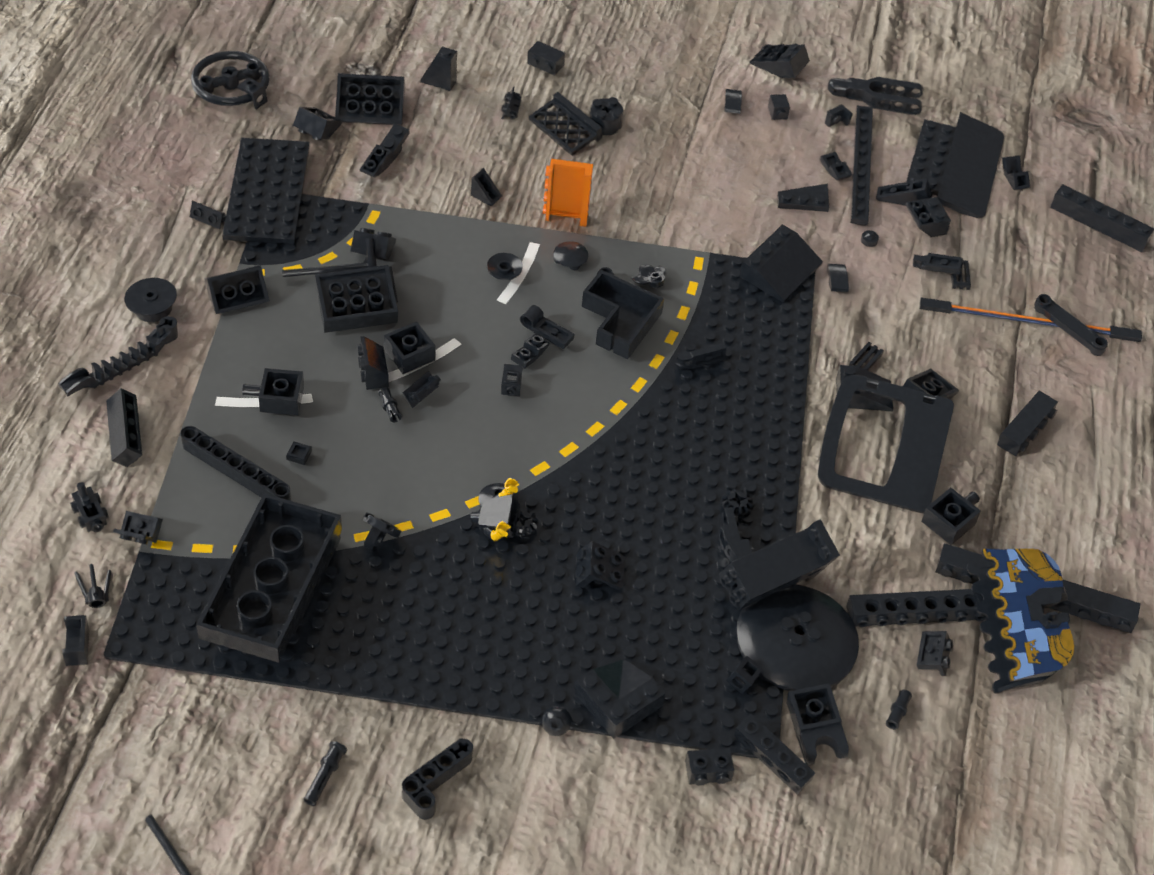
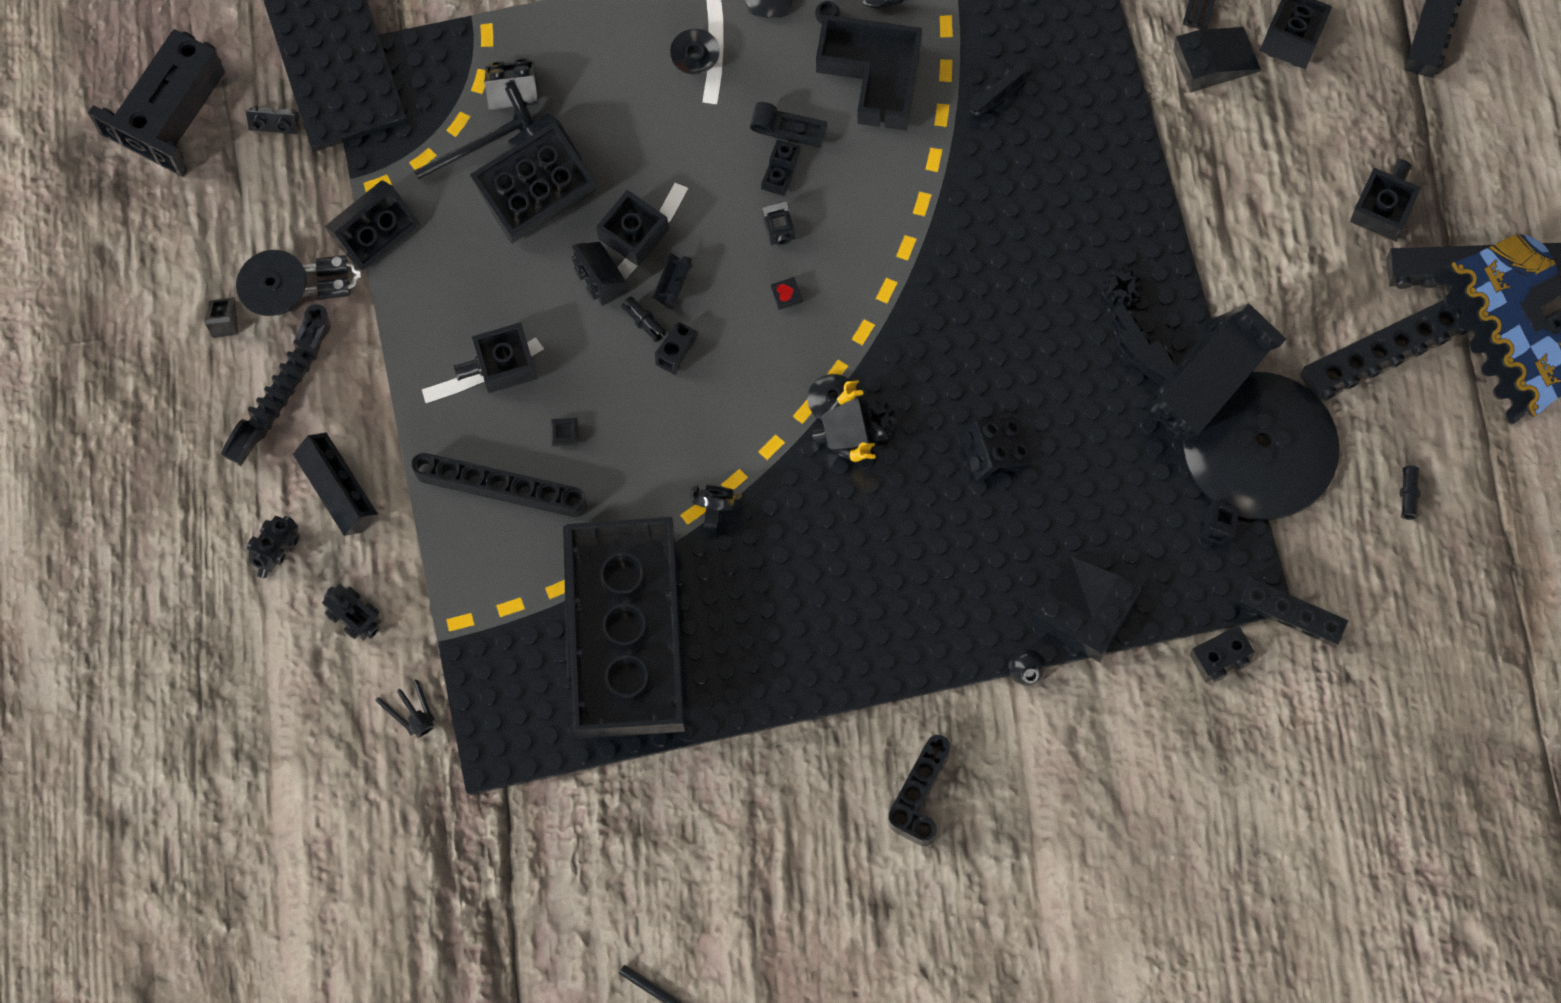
camera: 10 degrees left, 20 degrees up
black panel [62,615,89,666] -> none
black bracket [113,511,163,545] -> none
black pin [303,741,348,806] -> none
black brick [786,683,849,765] -> none
black door [817,375,954,514] -> none
black bracket [916,631,953,676] -> none
none -> black brick [88,29,225,177]
none -> black slope [204,297,238,338]
none -> black brick [247,515,300,578]
none -> black piece [302,255,361,300]
none -> black leg [655,322,698,375]
none -> black tile [770,277,803,310]

